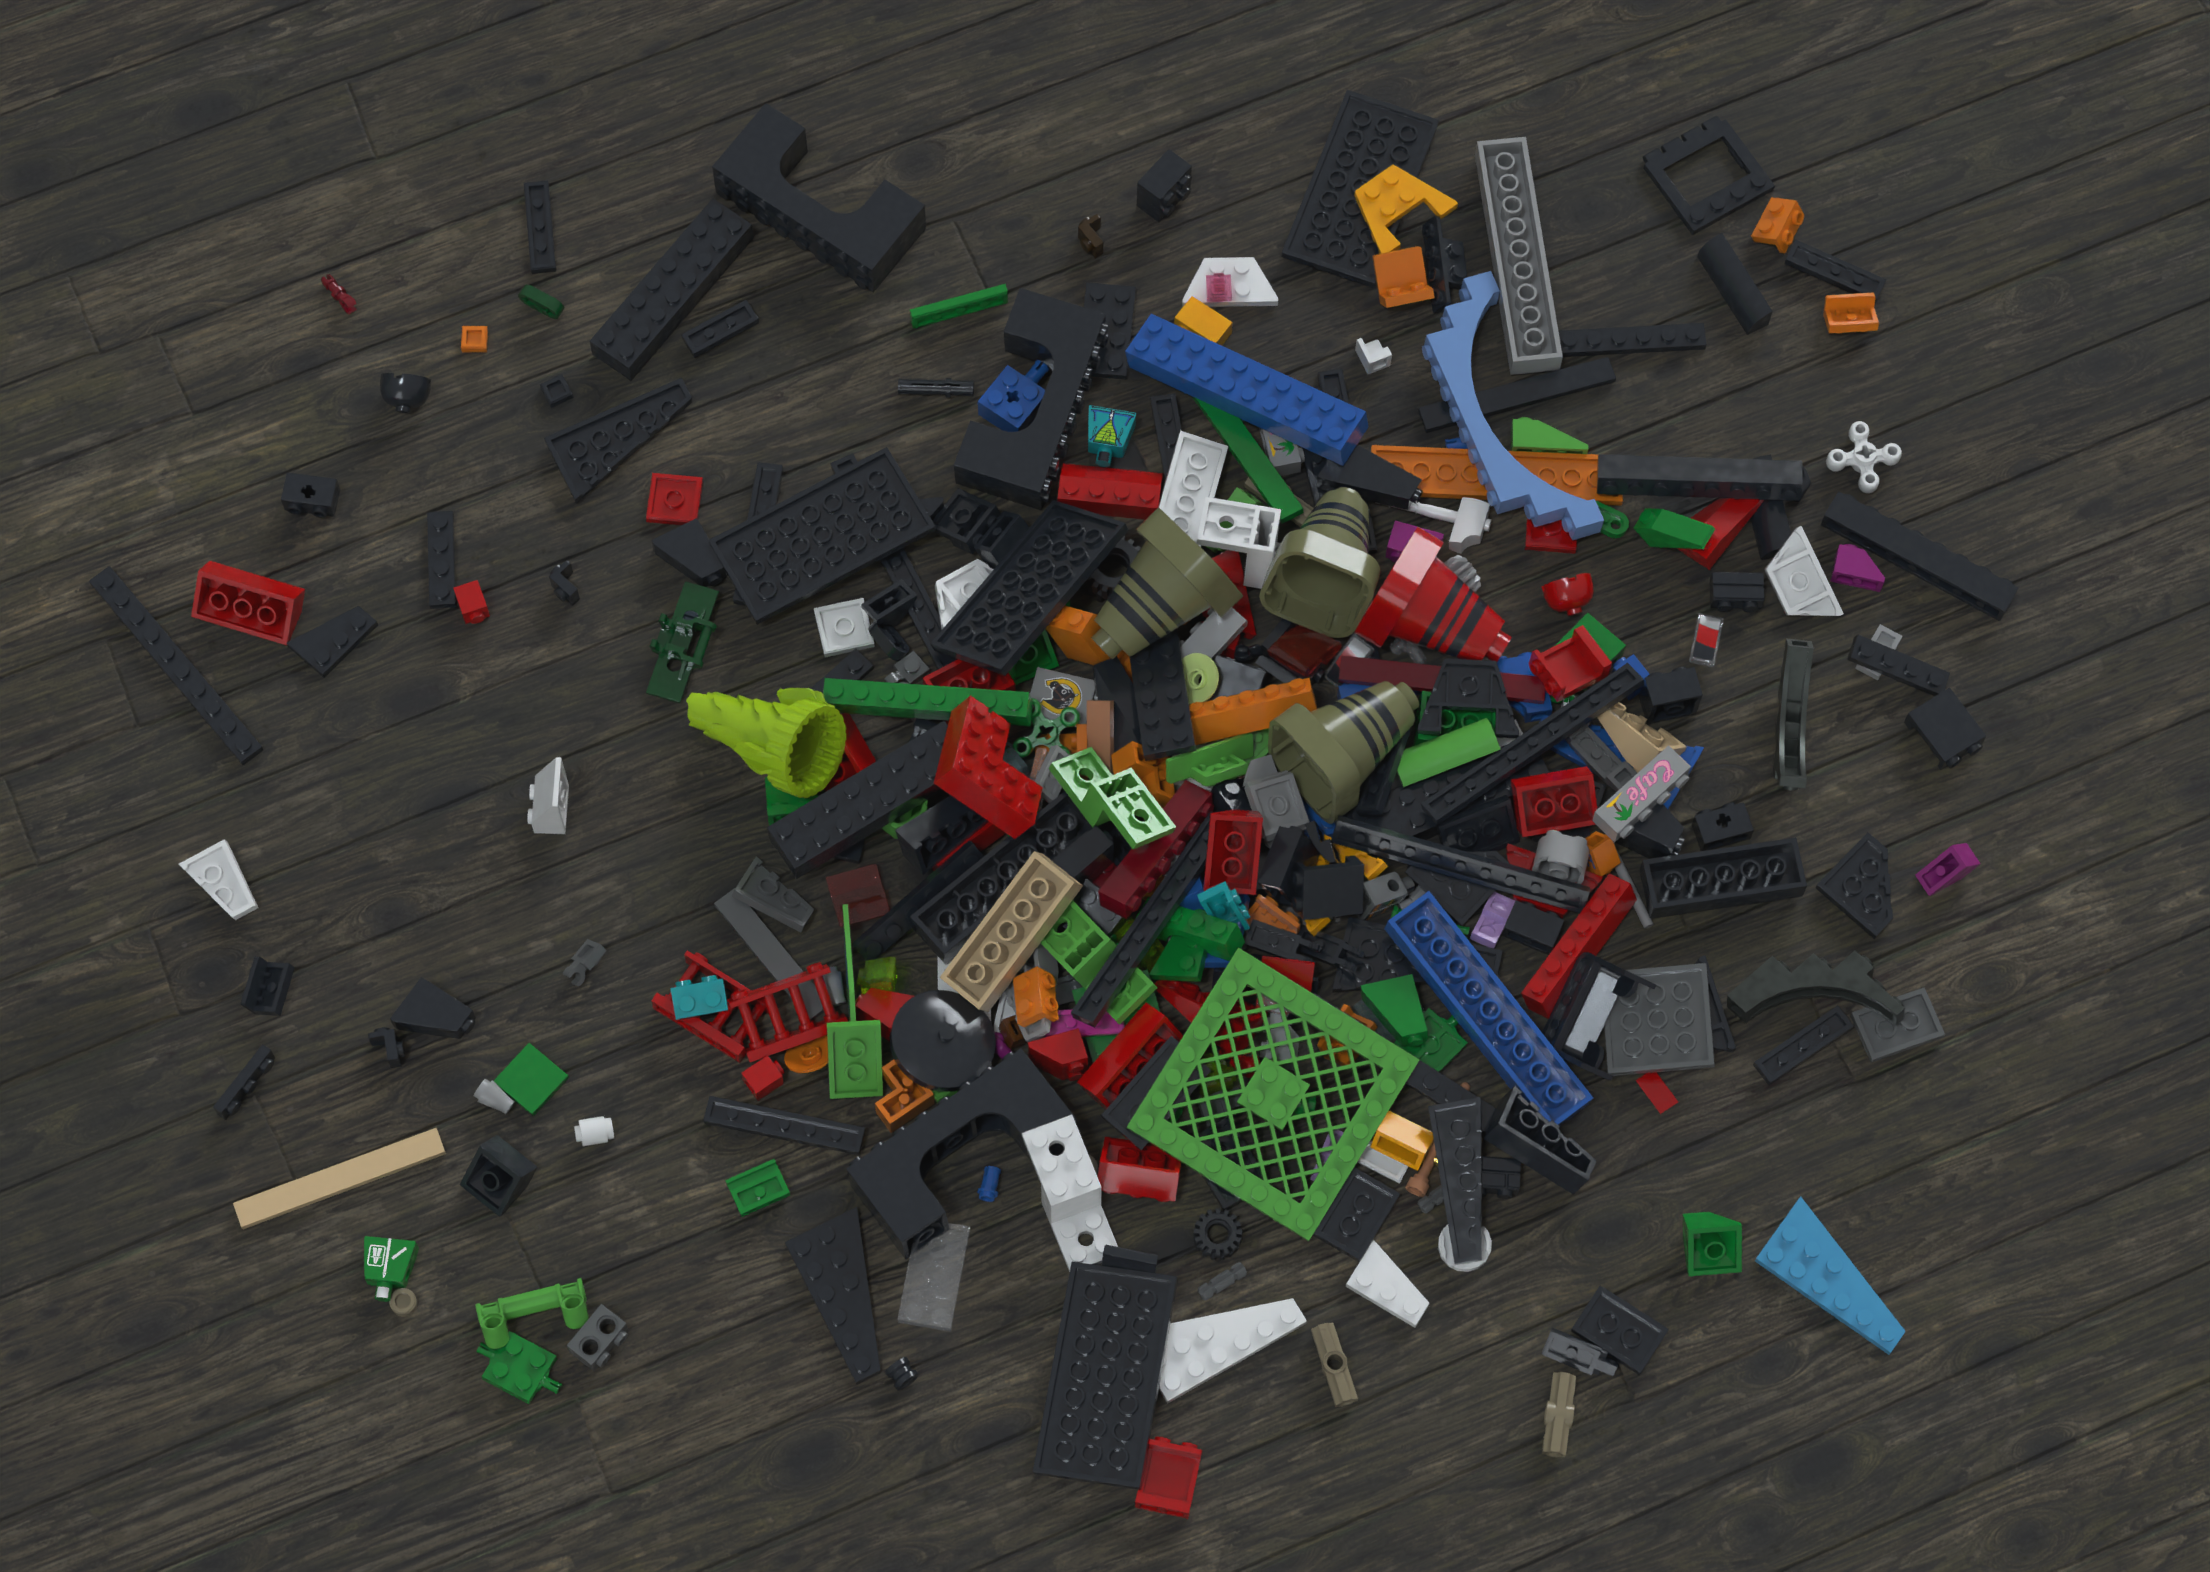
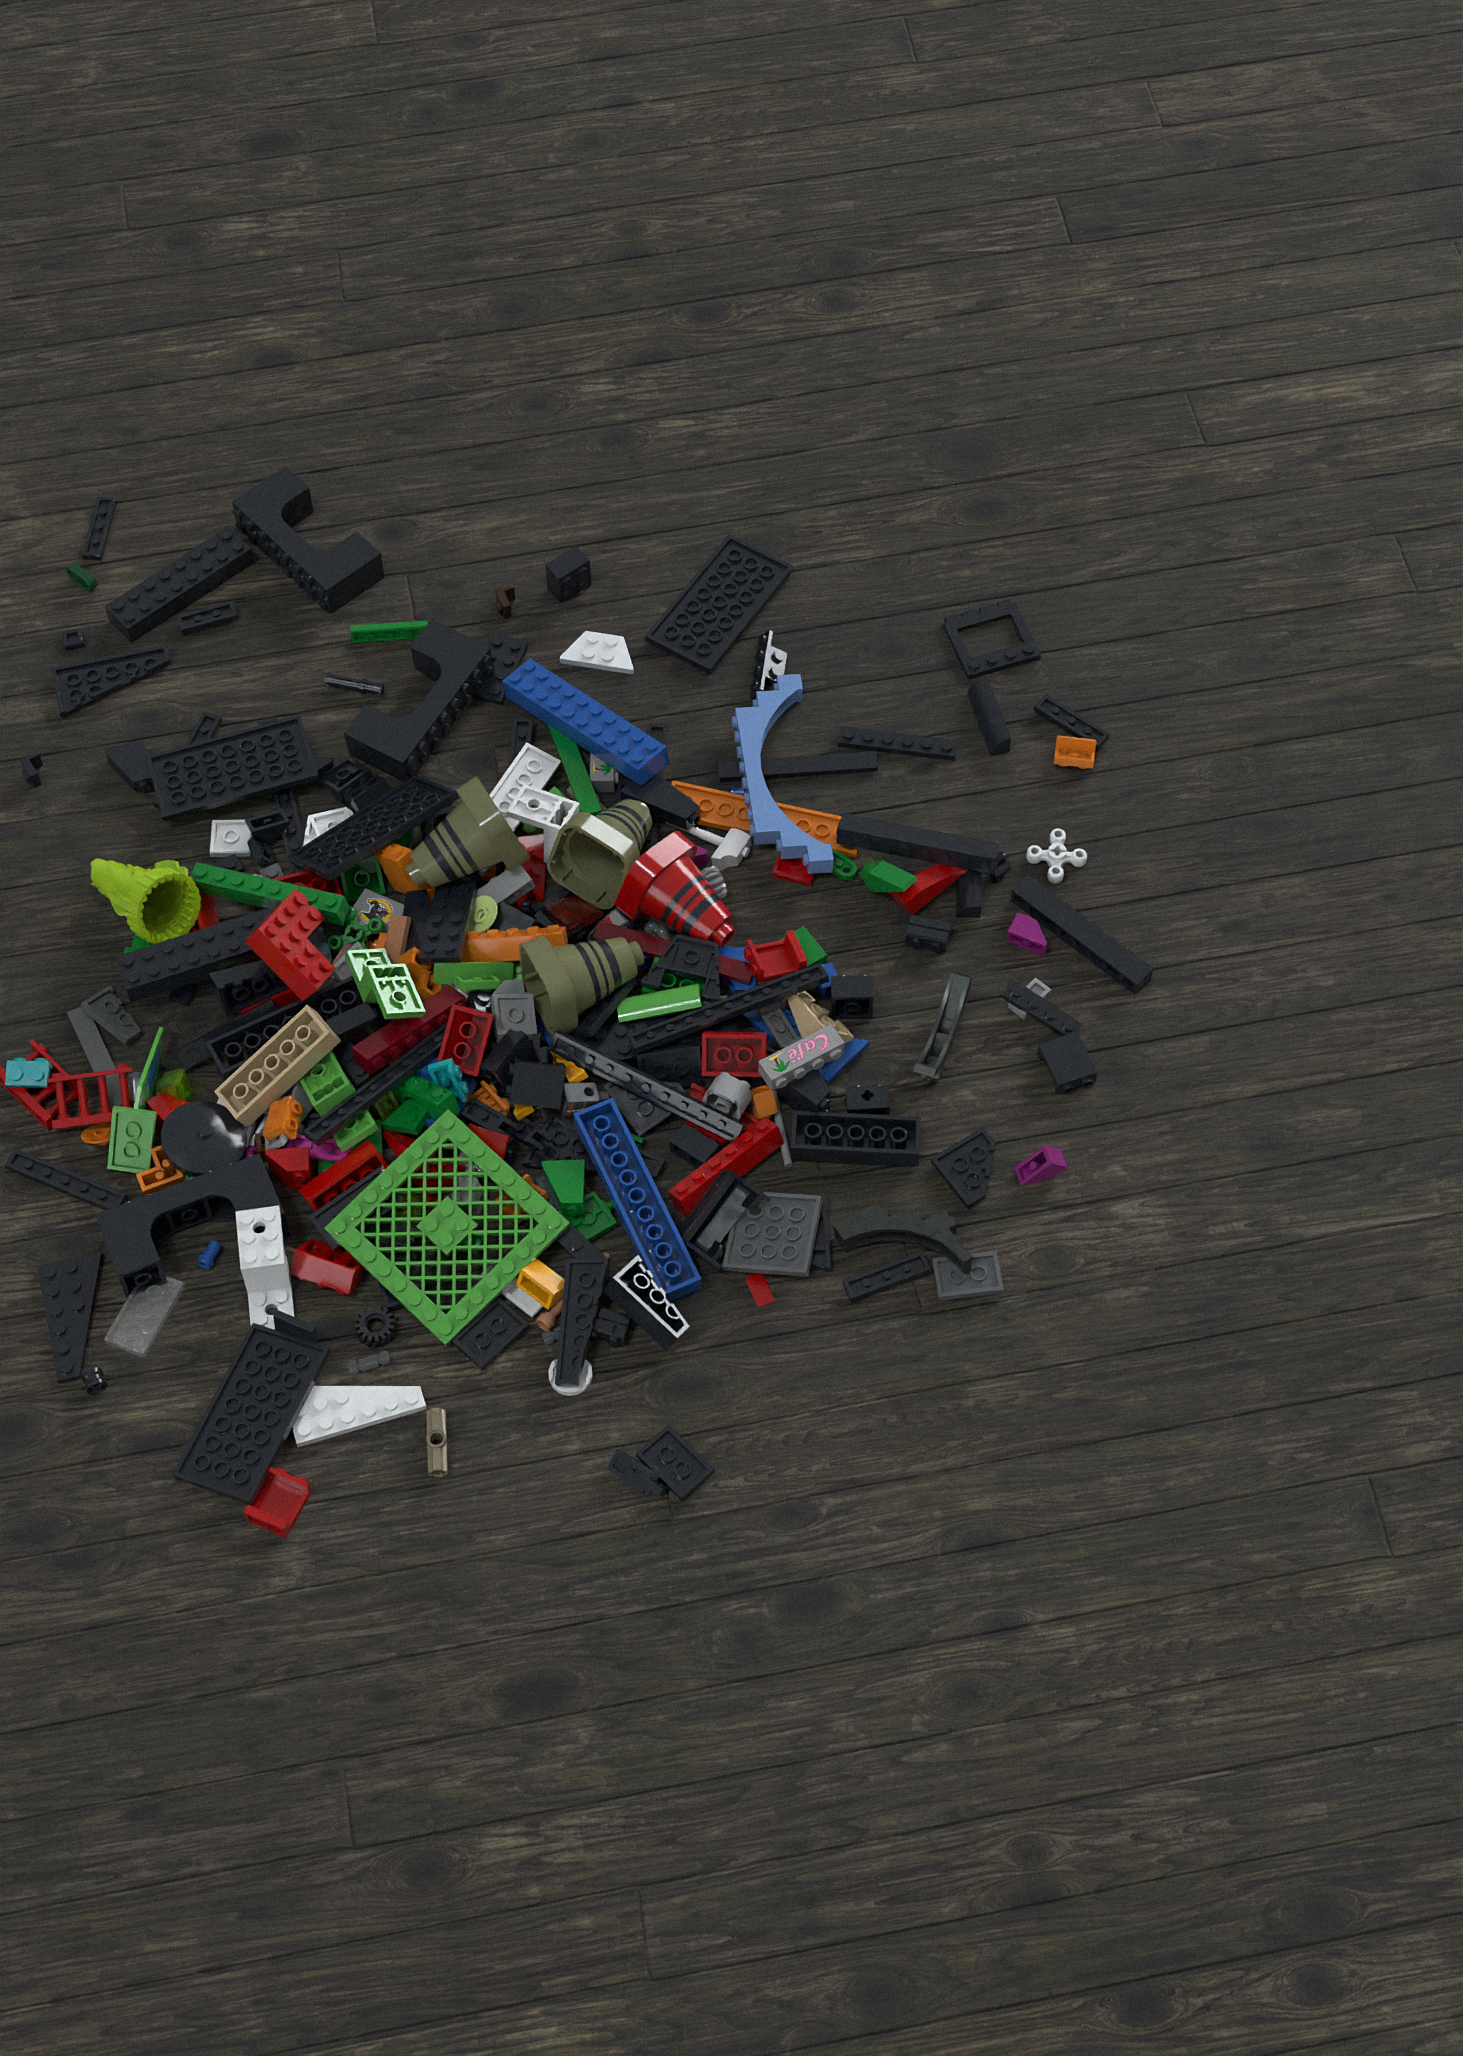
camera: 15 degrees right, 10 degrees down
orange tile [461,326,488,352] -> none
red tile [646,473,703,525] -> none
dark green piece [646,581,719,703] -> none
green plate [725,1159,790,1217] -> none
red brick [741,1055,785,1101] -> none
clear red slope [826,864,890,927] -> none
blue brick [978,360,1049,432] -> none
red slope [1057,463,1163,520] -> none
teal torso [1088,405,1136,467] -> none
light orange brick [1174,296,1232,346] -> none
clear pink tile [1206,273,1232,302] -> none
white wing [1346,1240,1429,1328] -> none
light orange wing [1354,164,1458,254] -> none
white panel [1355,338,1392,374] -> none
orange bracket [1373,246,1435,308] -> none
lavender slope [1470,892,1515,948] -> none
light grey brick [1475,137,1563,375] -> none
bright green slope [1511,417,1588,454] -> none
red cylinder [1541,573,1594,616] -> none
dark tan piece [1542,1372,1576,1458] -> none
green slope [1683,1212,1742,1276] -> none
slope [1689,613,1724,668] -> none
orange bracket [1751,197,1804,253] -> none
dark azure wing [1755,1196,1906,1355] -> none
white wing [1764,526,1844,616] -> none

